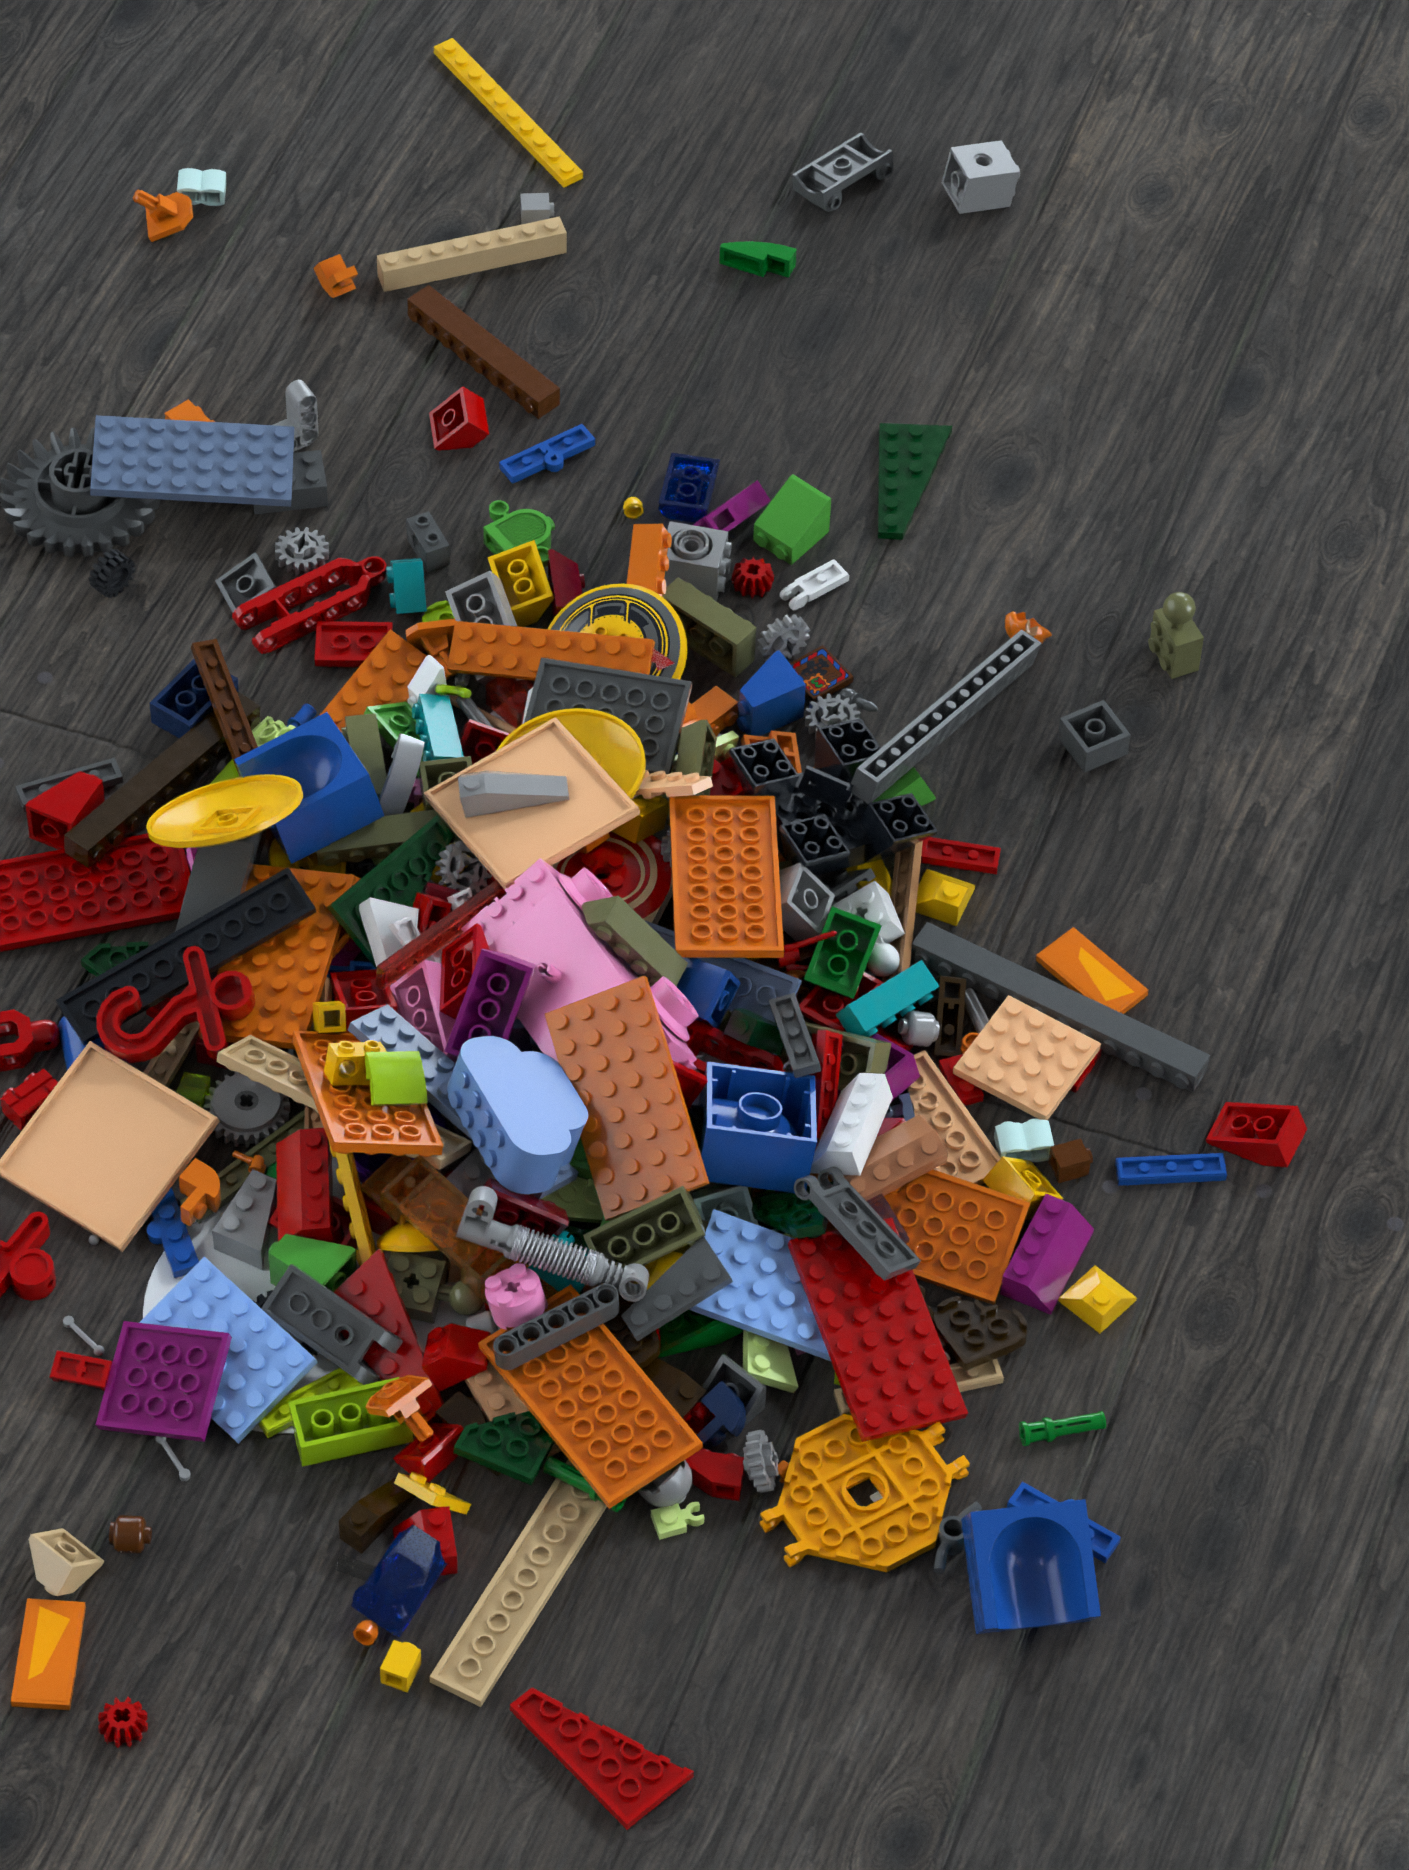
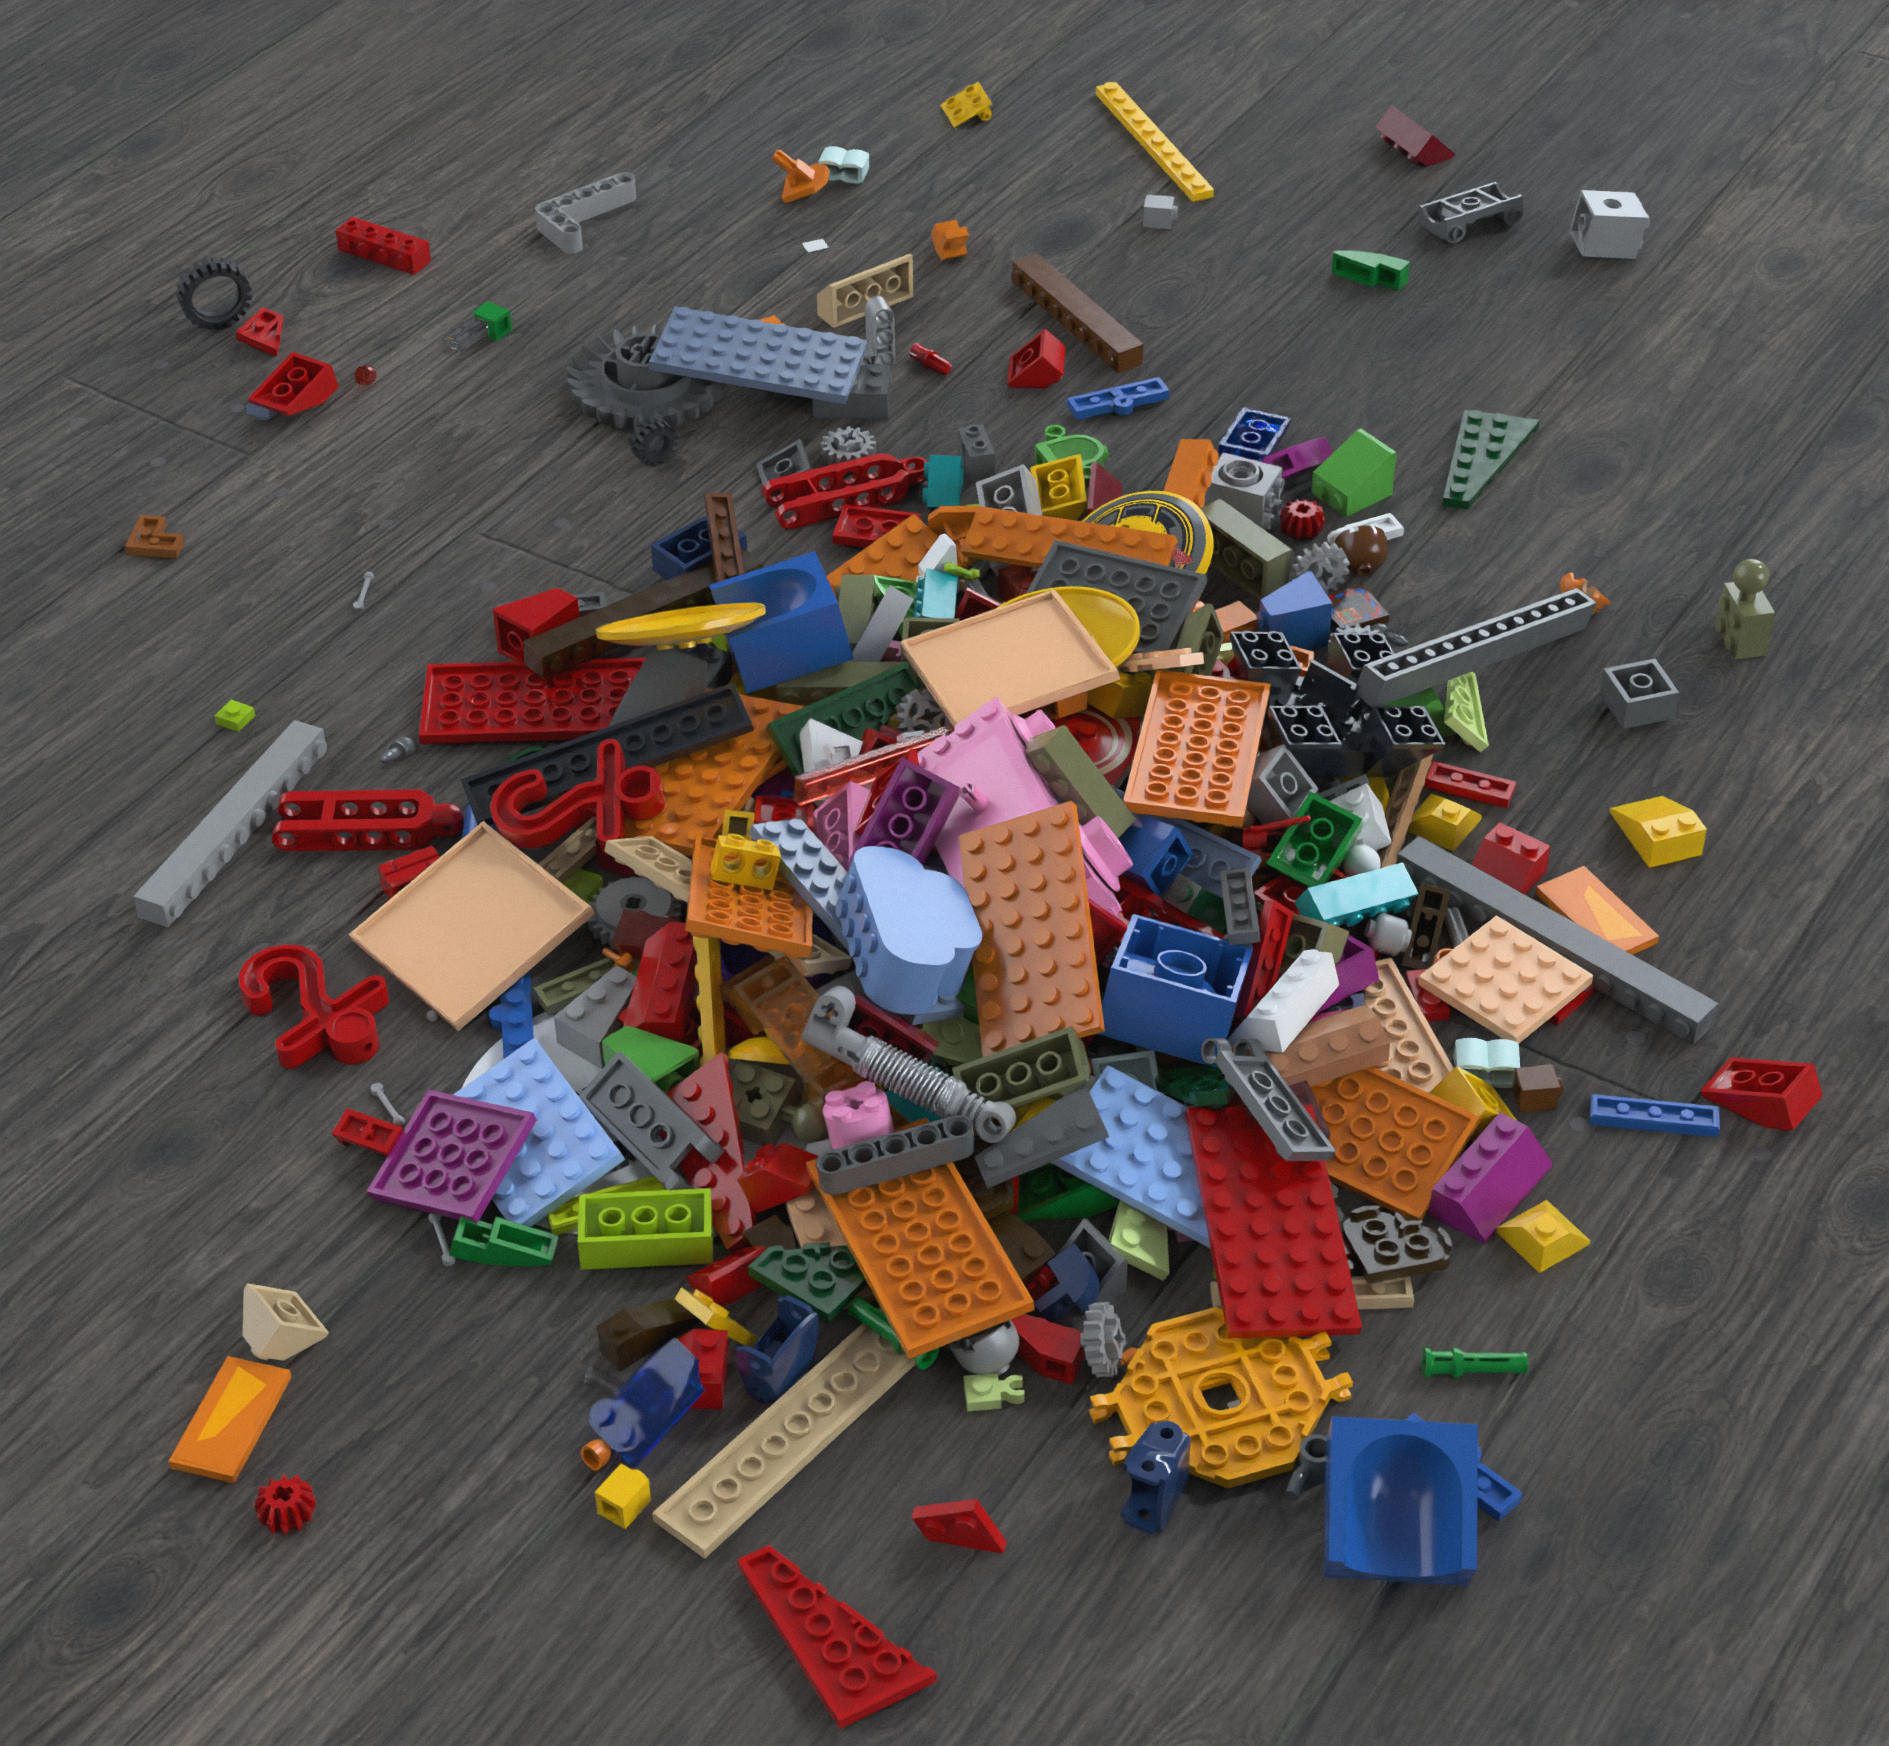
camera: 15 degrees right, 10 degrees down
reddish brown head [109,1515,152,1554] -> none
orange brick [179,1158,221,1227] -> none
lime slope [365,1051,428,1106] -> none
orange piece [365,1375,433,1442] -> none
tan brick [377,216,567,292] -> none
light grey wedge [458,770,569,818] -> none
none -> green slope [449,1217,559,1266]
none -> clear red brick [612,910,681,959]
none -> dark blue piece [735,1296,818,1403]
none -> white sticker [802,239,828,252]
none -> tan slope [817,254,913,328]
none -> red axle [909,343,952,375]
none -> red wing [911,1499,1007,1553]
none -> yellow hinge [941,82,992,128]
none -> dark blue piece [1120,1421,1191,1534]
none -> reddish brown cylinder [1334,525,1388,576]
none -> slope [1375,105,1456,167]
none -> yellowish green wing [1444,672,1489,752]
none -> red slope [1471,822,1551,895]
none -> yellow slope [1610,796,1707,868]

